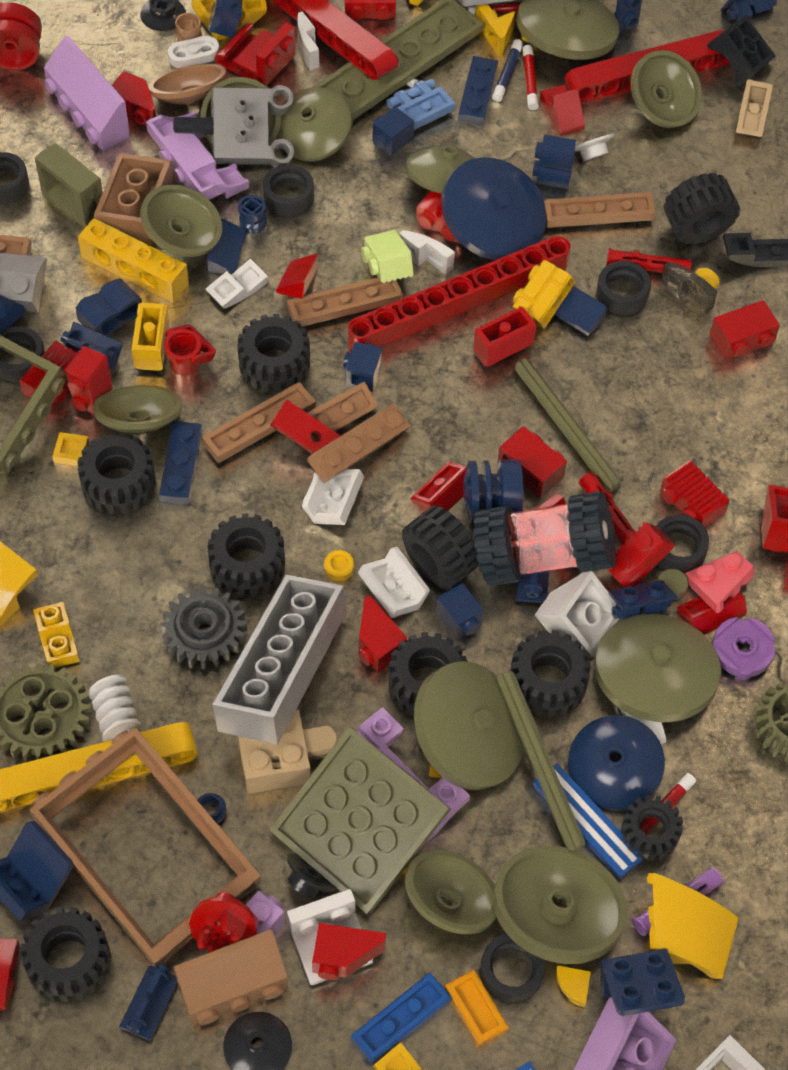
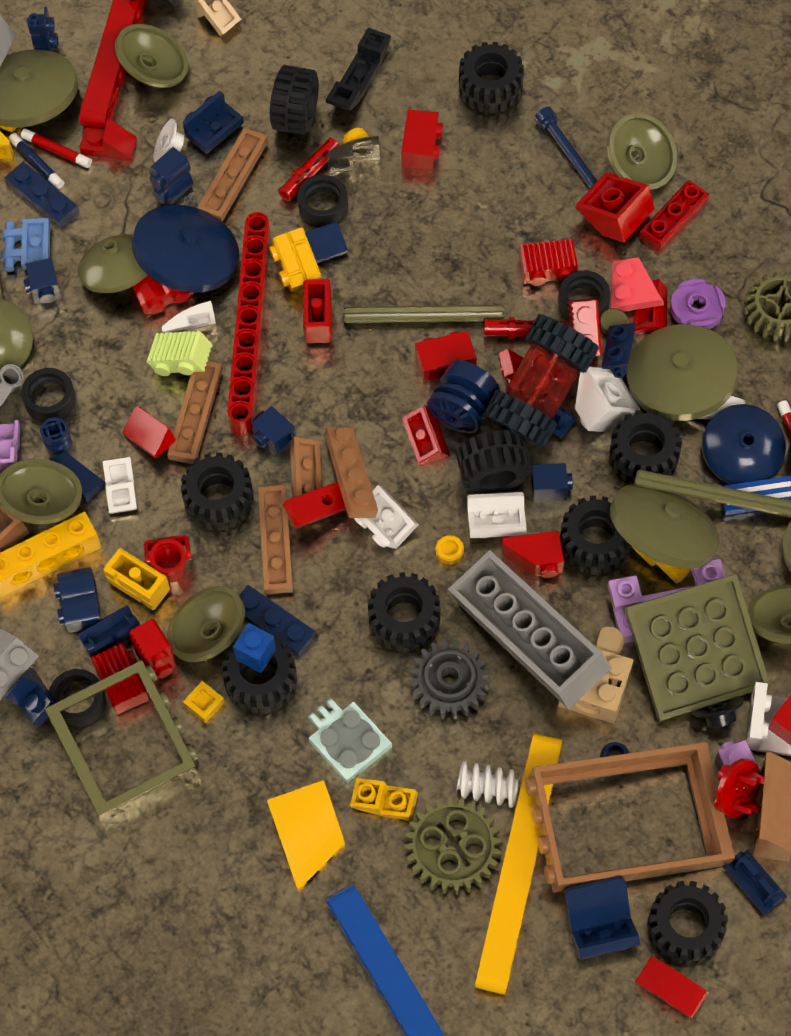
camera: 55 degrees left, 5 degrees up
none -> dark blue bracket [183,91,244,154]
none -> blue brick [233,623,276,673]
none -> piece [307,698,392,784]

